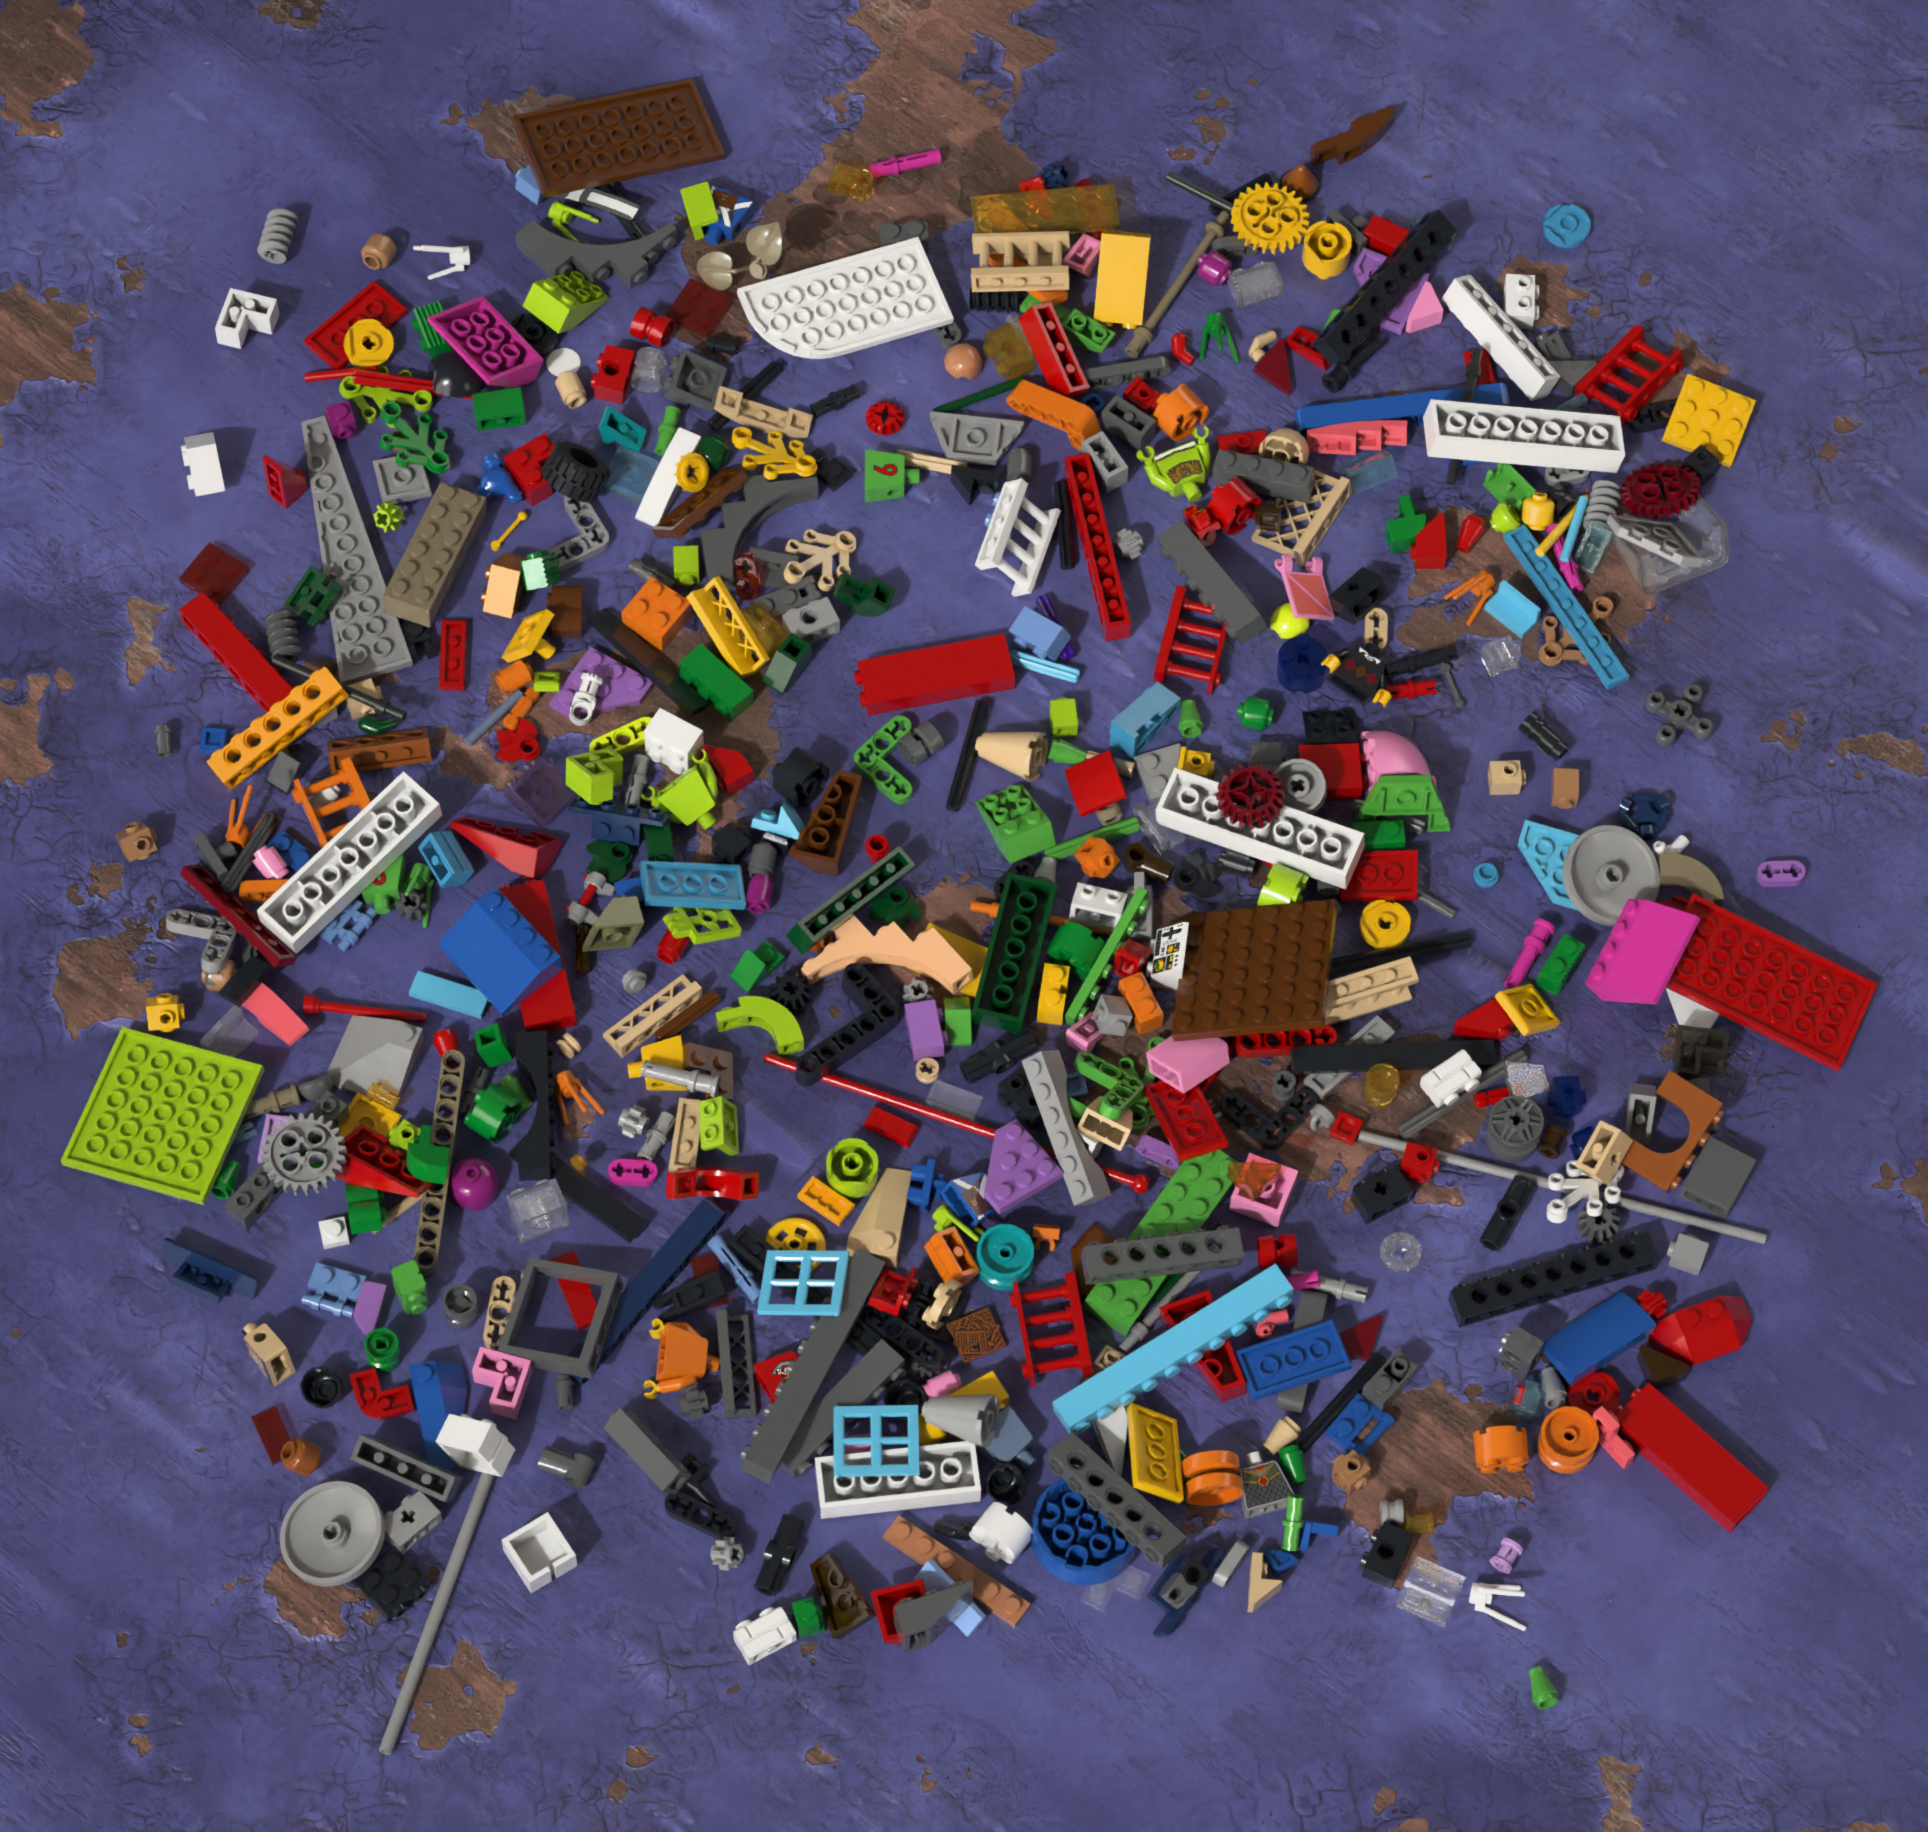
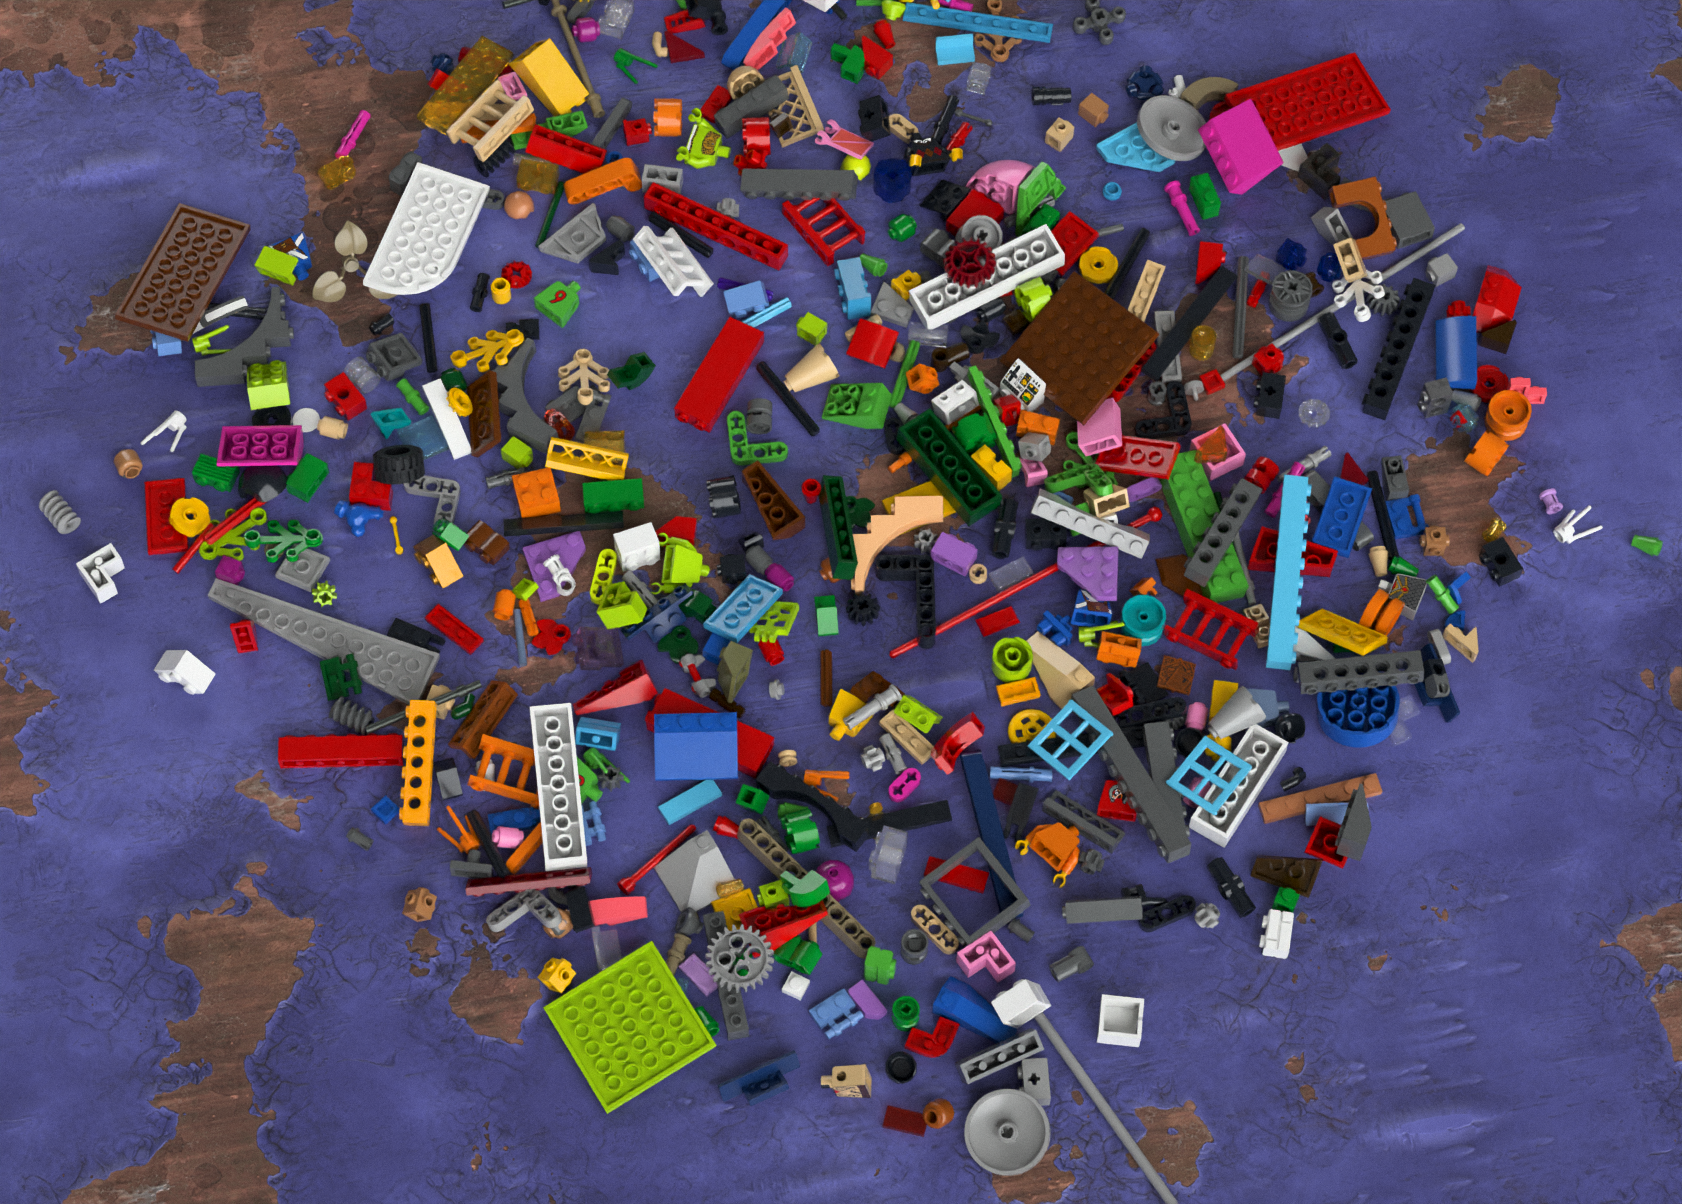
camera: 50 degrees left, 0 degrees up
clear red plate [179,542,250,607] -> none
black plate [353,1546,430,1621] -> none
dark tan brick [383,482,487,628] -> none
yellow tile [501,609,556,663] -> none
tan fence [603,974,702,1058] -> none
red wheel [630,306,674,348] -> none
clear red plate [666,278,733,339] -> none
tan slope [714,386,813,438] -> none
lime arch [716,996,804,1056] -> none
medium azure slope [751,798,805,839] -> none
dark green slope [762,633,812,695] -> none
light grey brick [782,597,840,644] -> none
tan axle [896,450,968,474] -> none
tan plate [922,1279,963,1330] -> none
bright green slope [943,997,972,1047] -> none
white brick [969,1502,1032,1564] -> none
bright green cone [1048,739,1086,765] -> none
dark grey brick [1101,395,1156,451] -> none
red arm [1171,332,1196,367] -> none
light grey wheel [1380,1499,1404,1526] -> none
clear slope [1394,1556,1466,1627] -> none
white brick [1420,1049,1482,1108] -> none
orange plant [1444,570,1495,626] -> none
yellow plate [1495,984,1560,1036] -> none
red brick [1613,1382,1769,1533] -> none
medium lavender beam [1756,860,1806,887] -> none
none -> yellow brick [491,278,511,304]
none -> dark brown tile [1002,309,1029,336]

